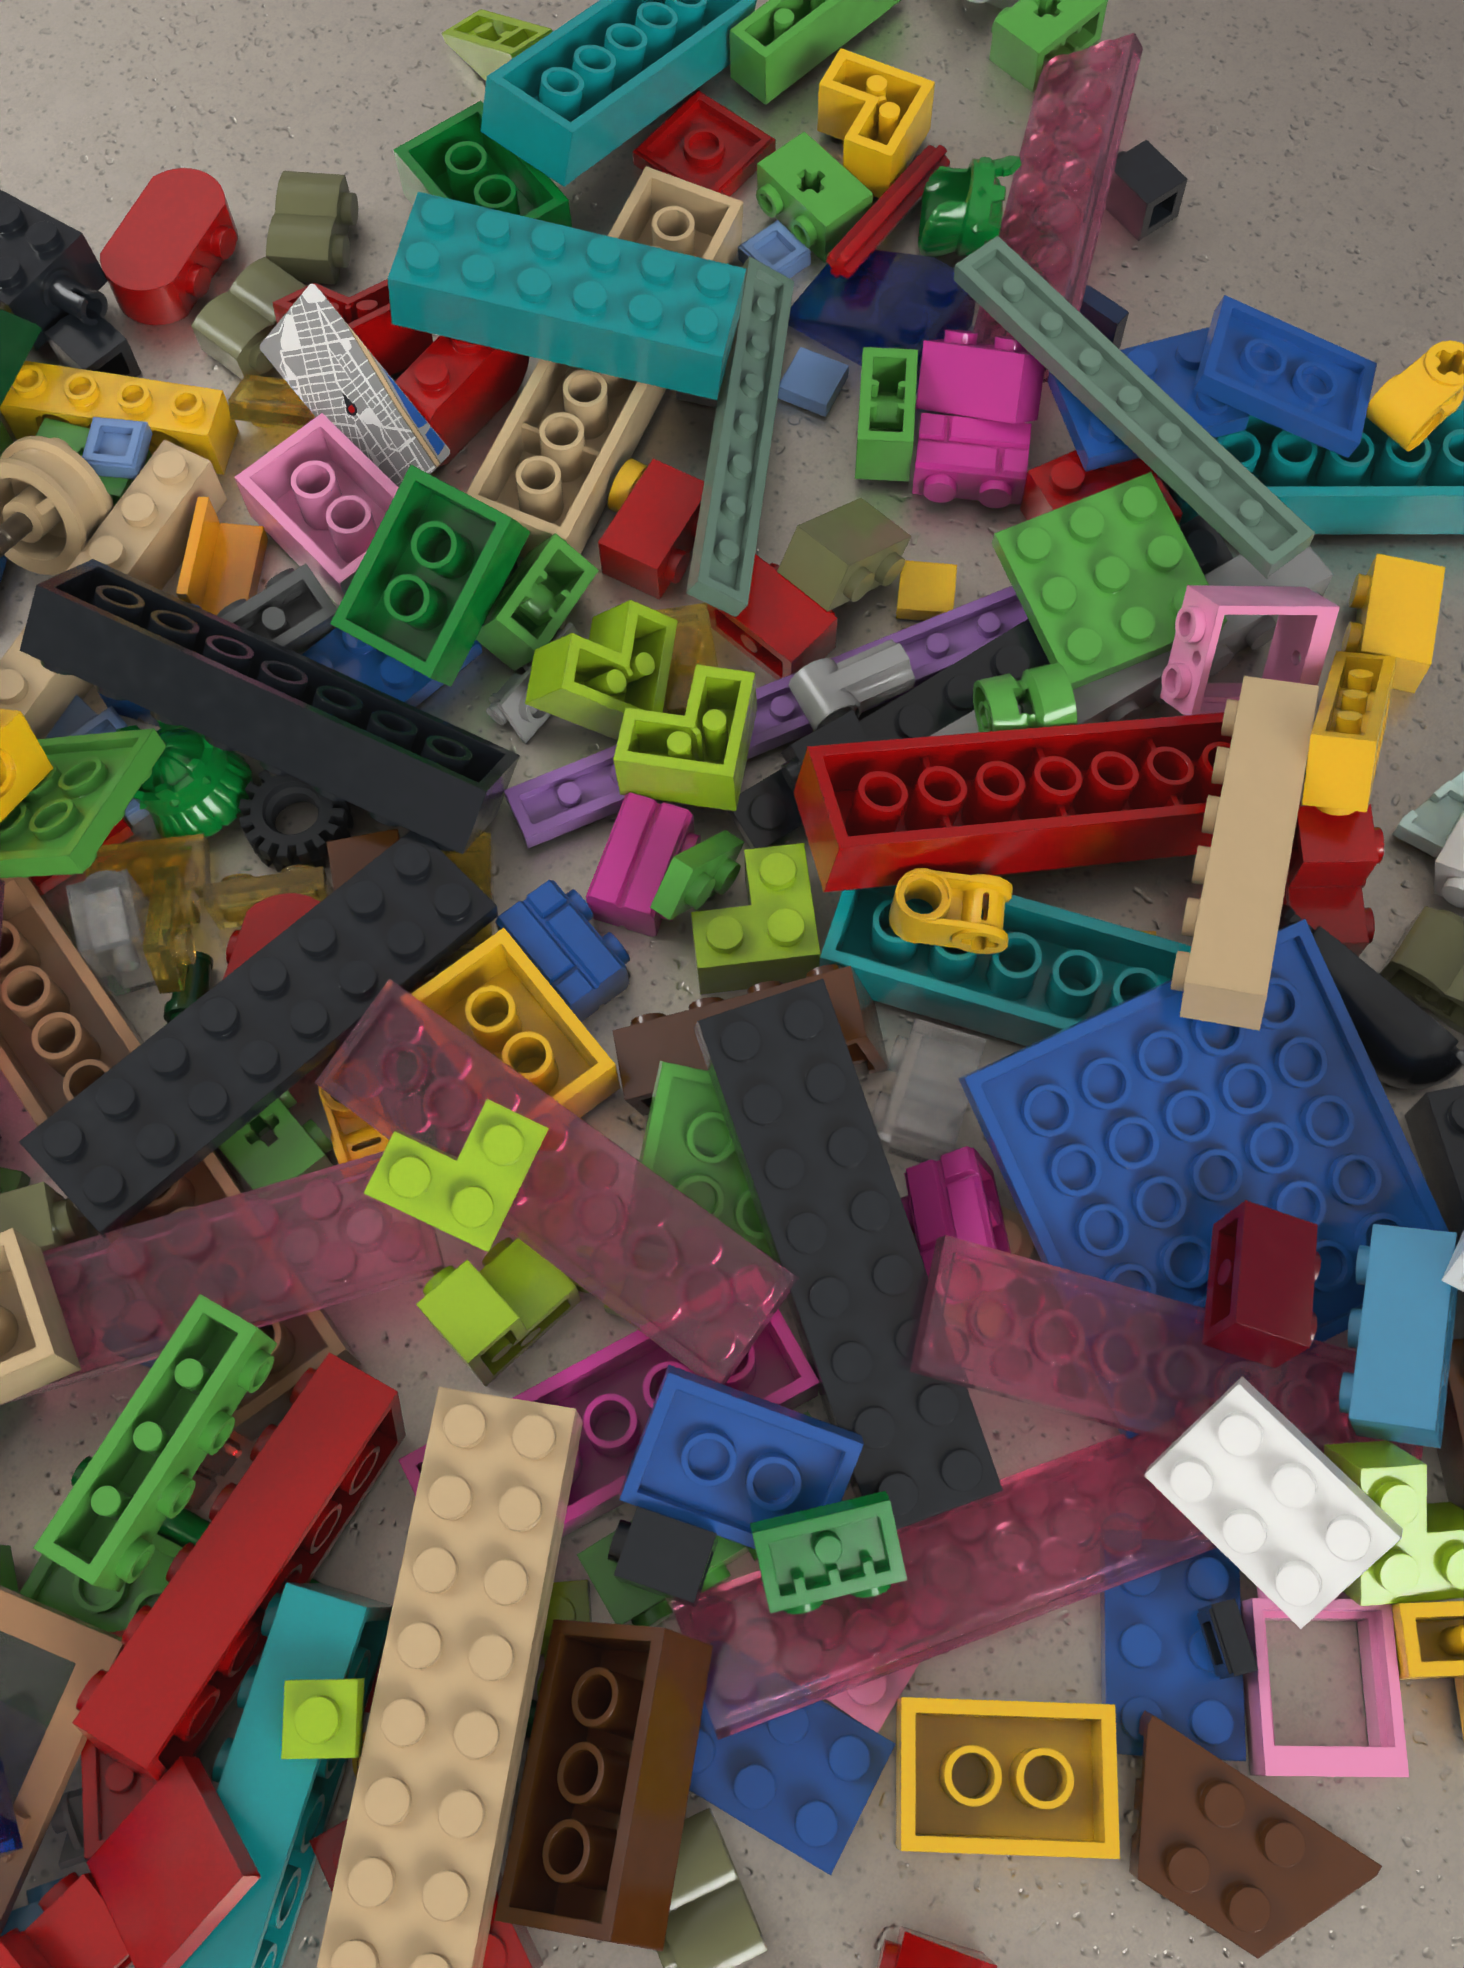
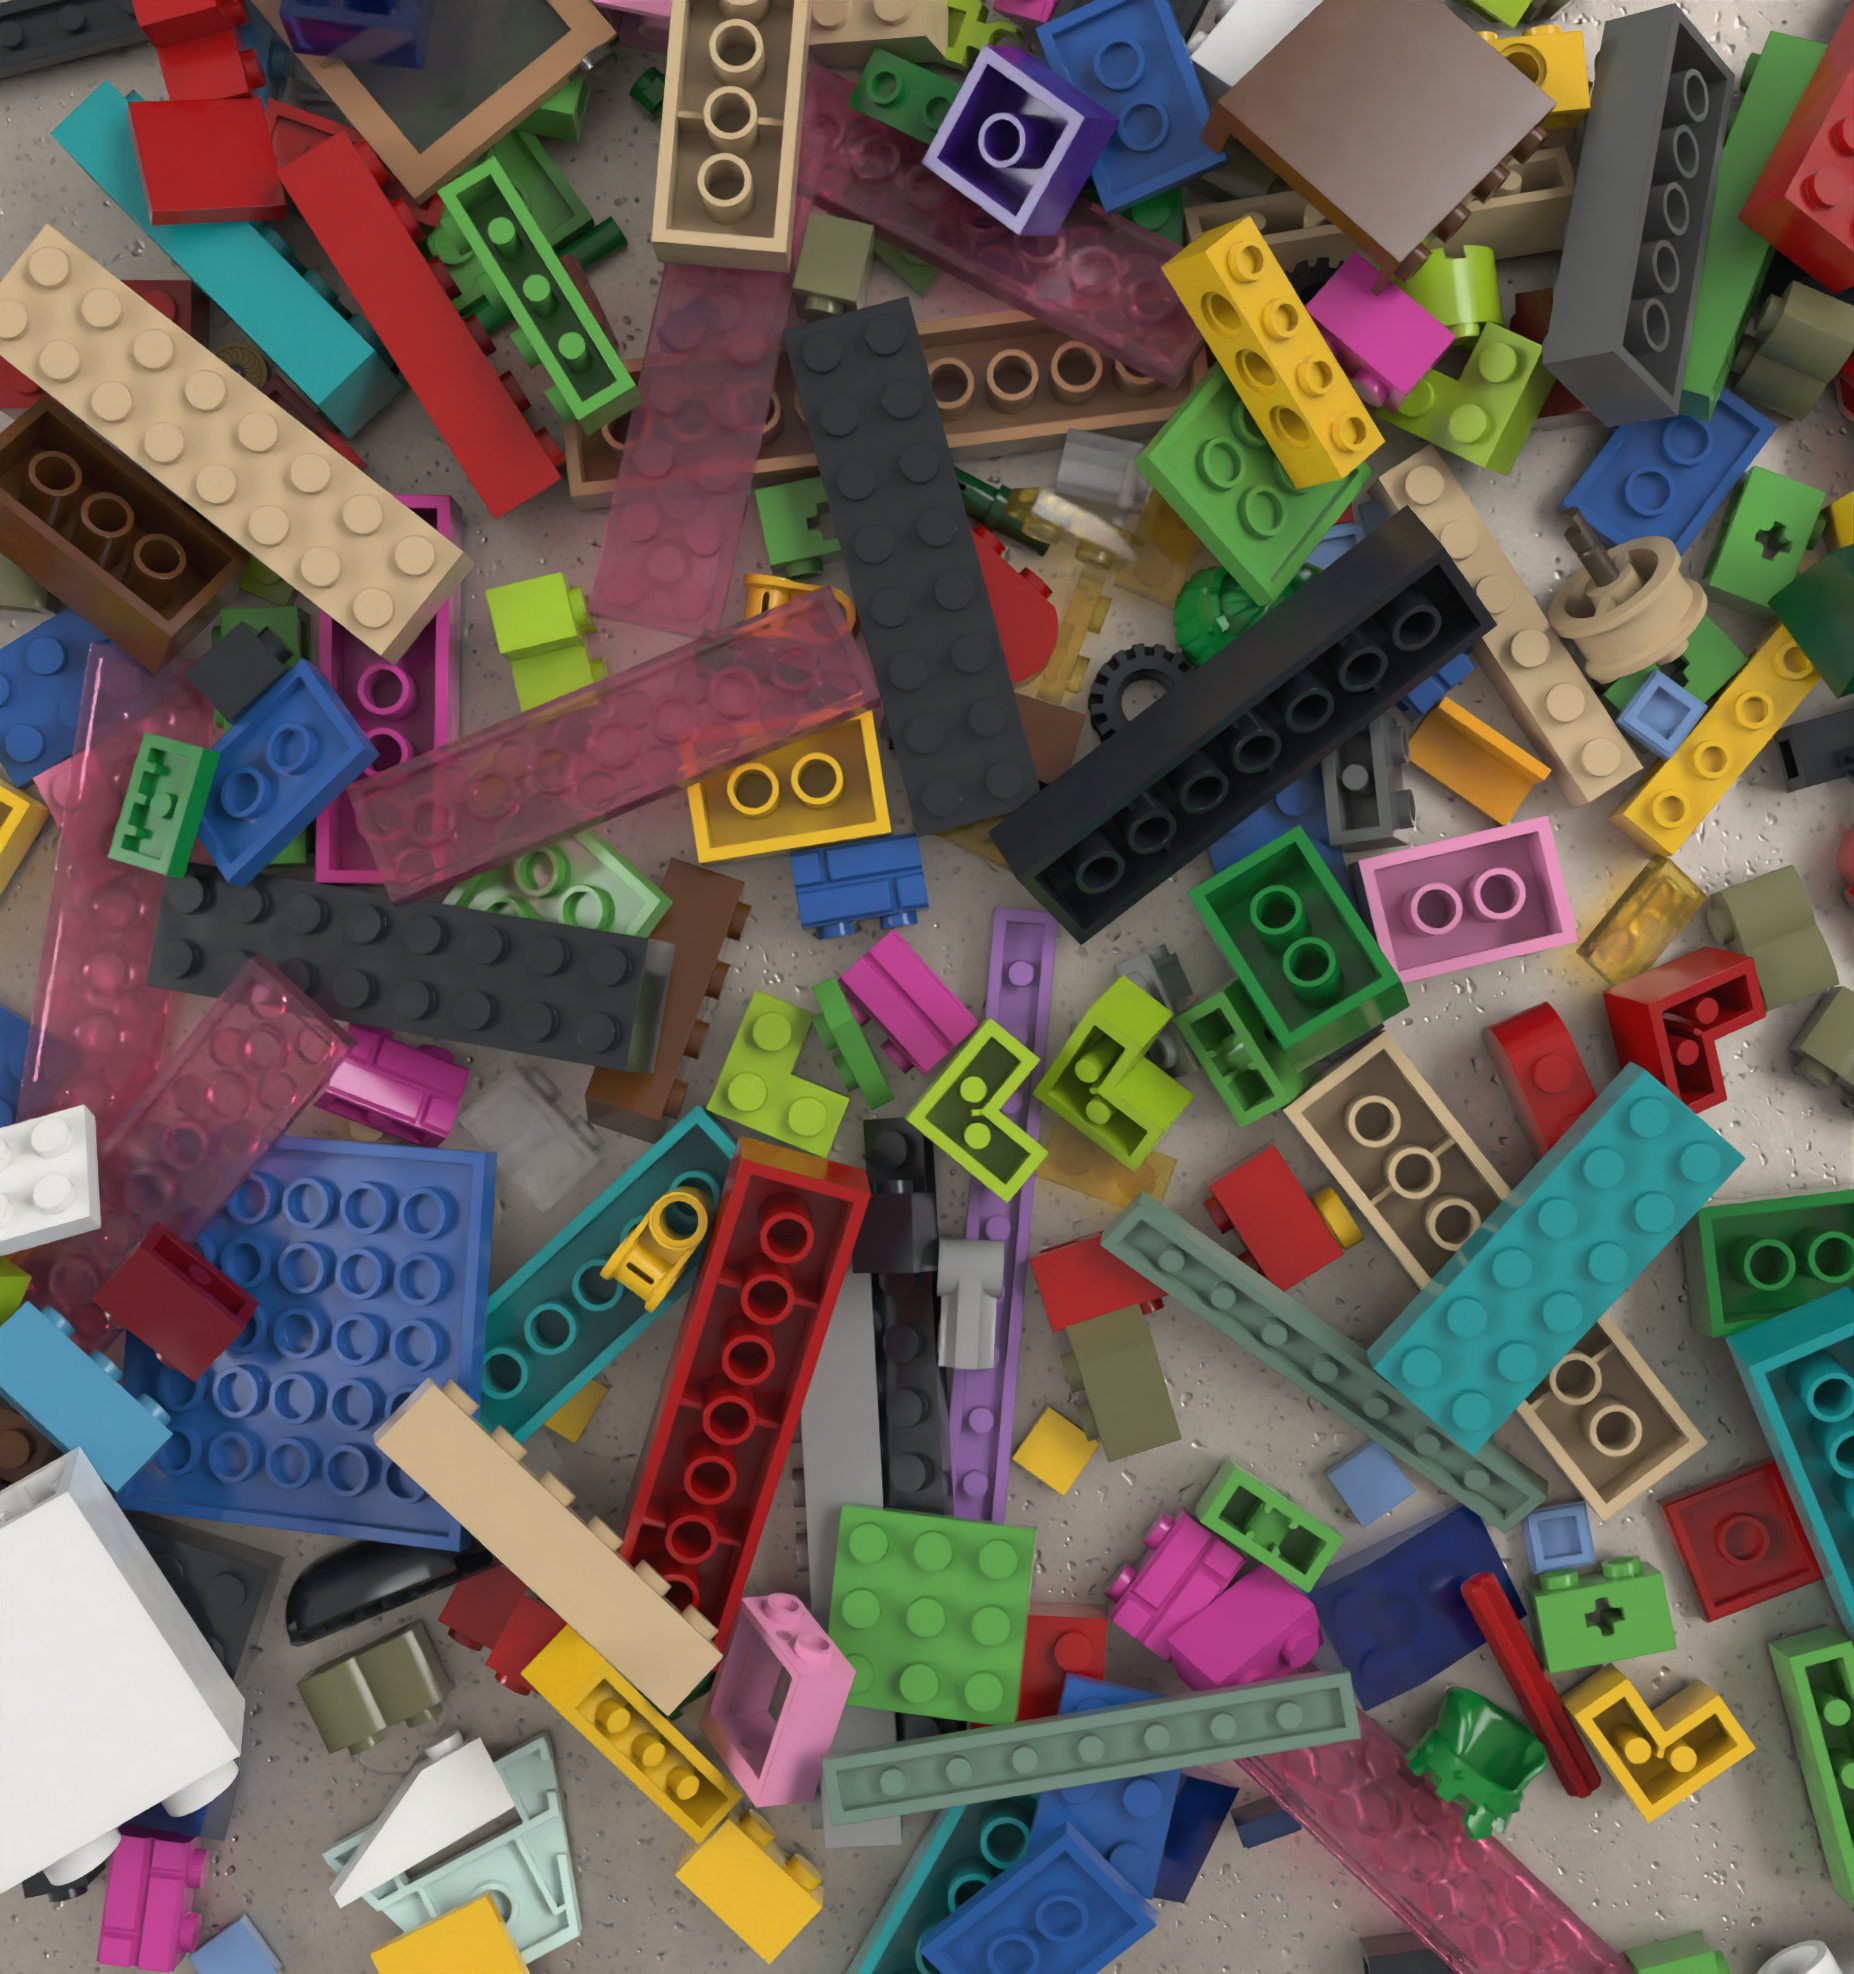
camera: 120 degrees right, 20 degrees up
sticker [260,284,450,487] -> none
lime plate [281,1678,364,1759] -> none
lime brick [364,1099,549,1252] -> none
bright green wheel [973,662,1077,732] -> none

